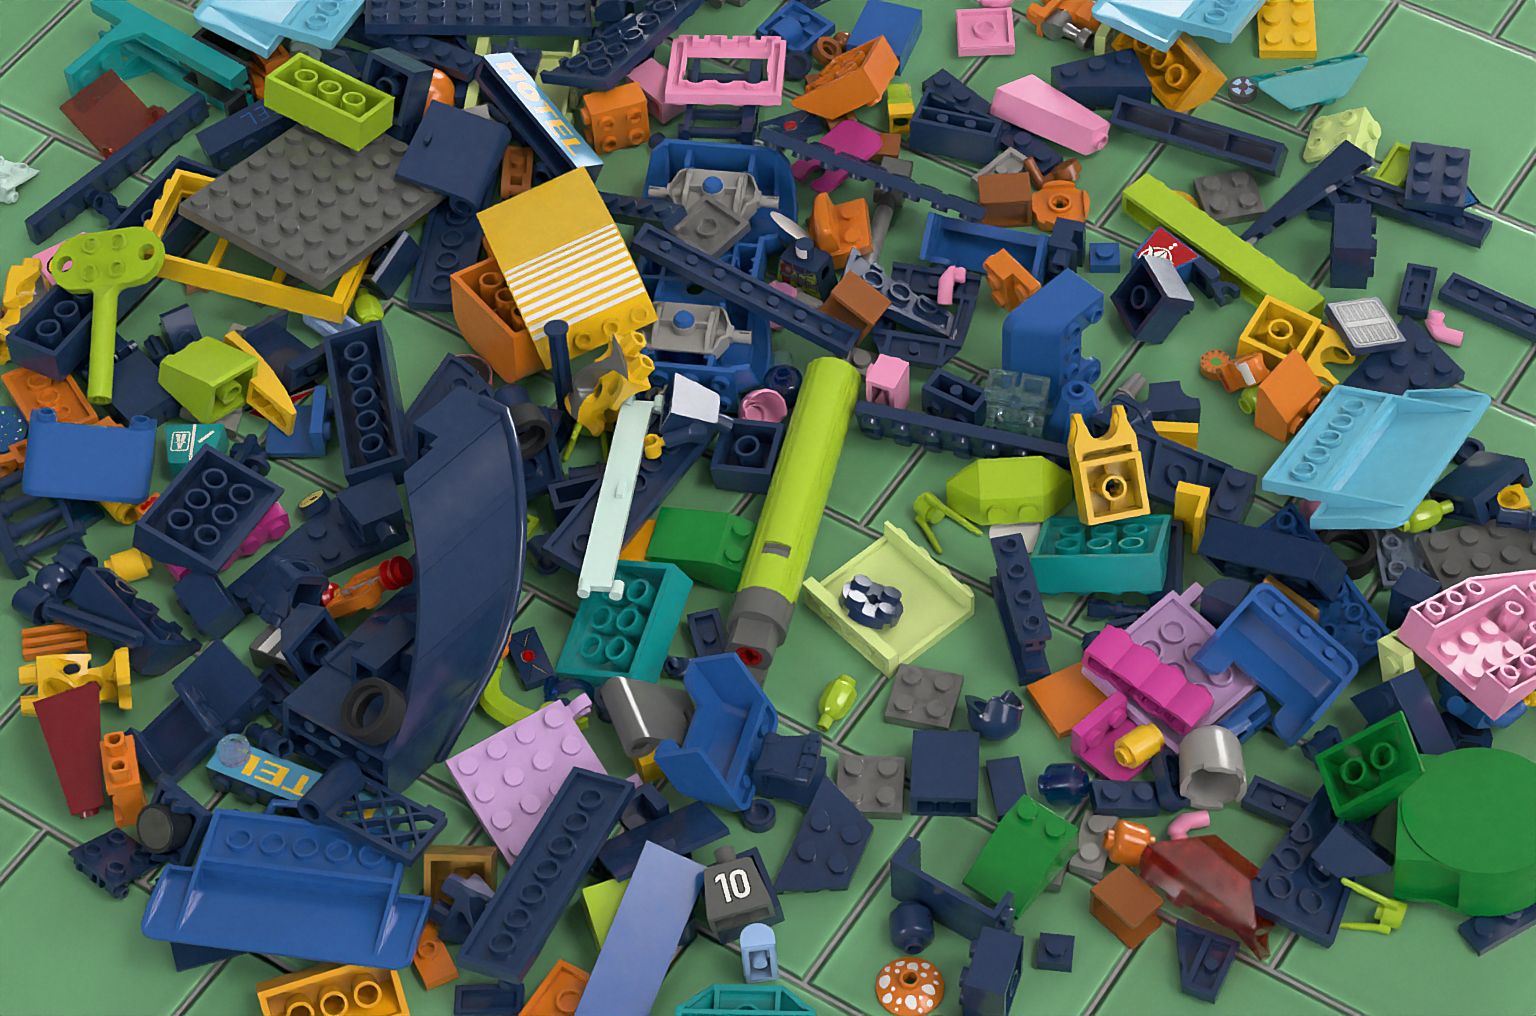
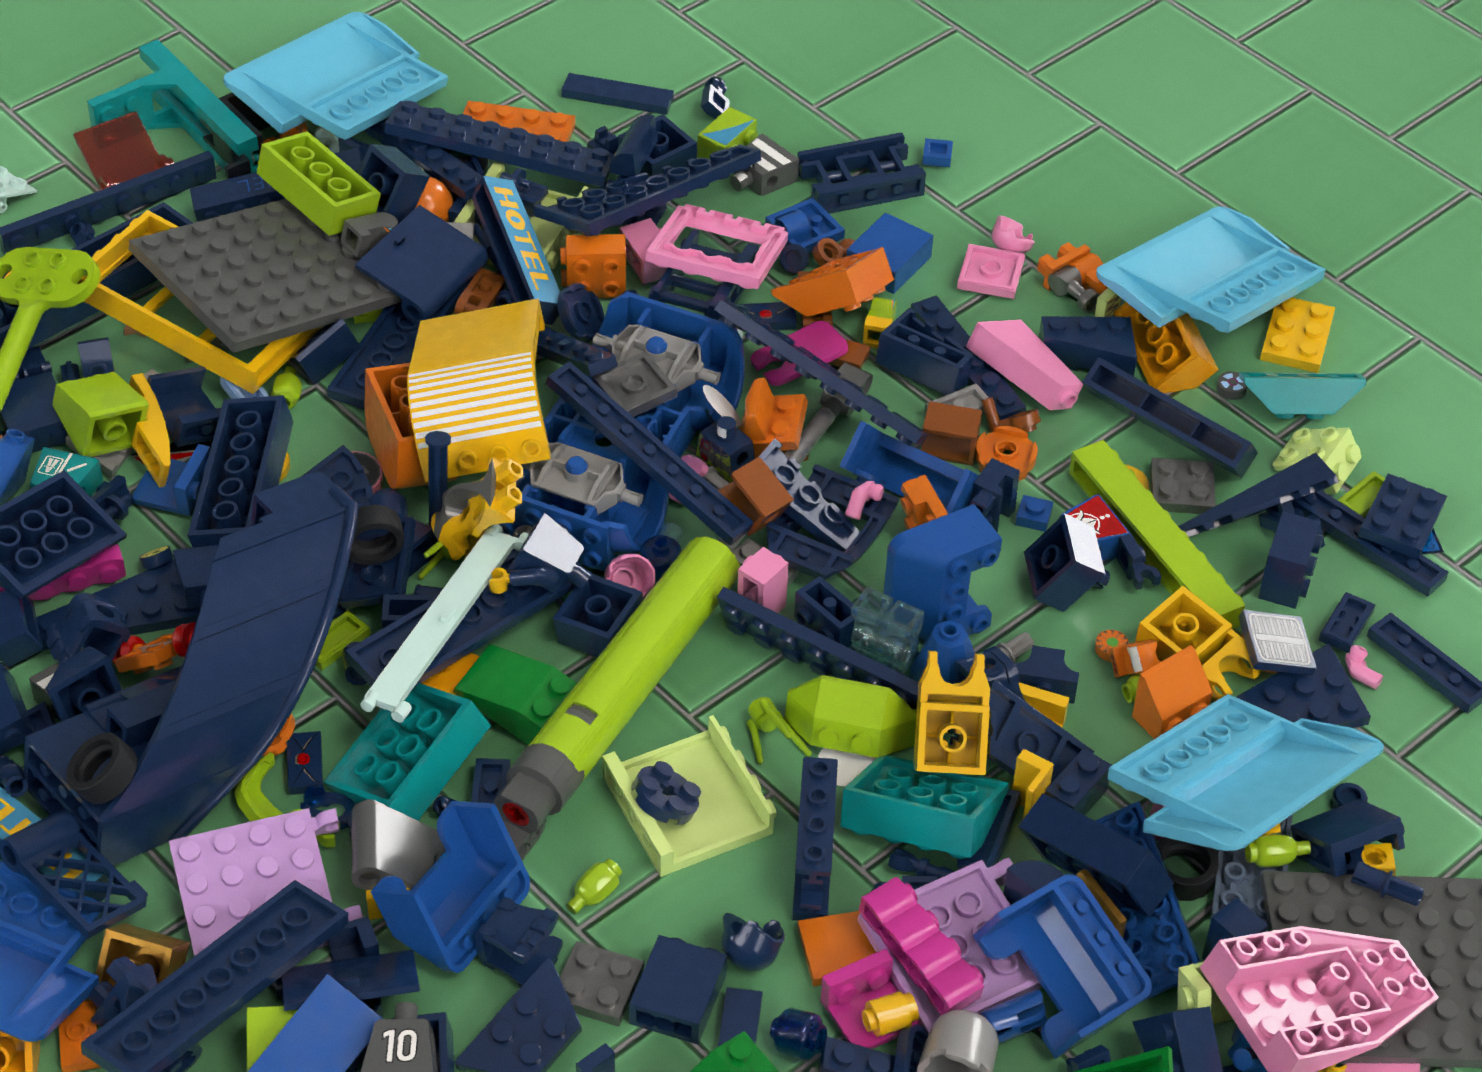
camera: 10 degrees right, 5 degrees down
dark blue tile [742,799,776,833] -> none
flat silver plate [884,663,964,731] -> none
none -> dark grey leg [340,212,398,258]
none -> dark blue tile [558,283,605,342]

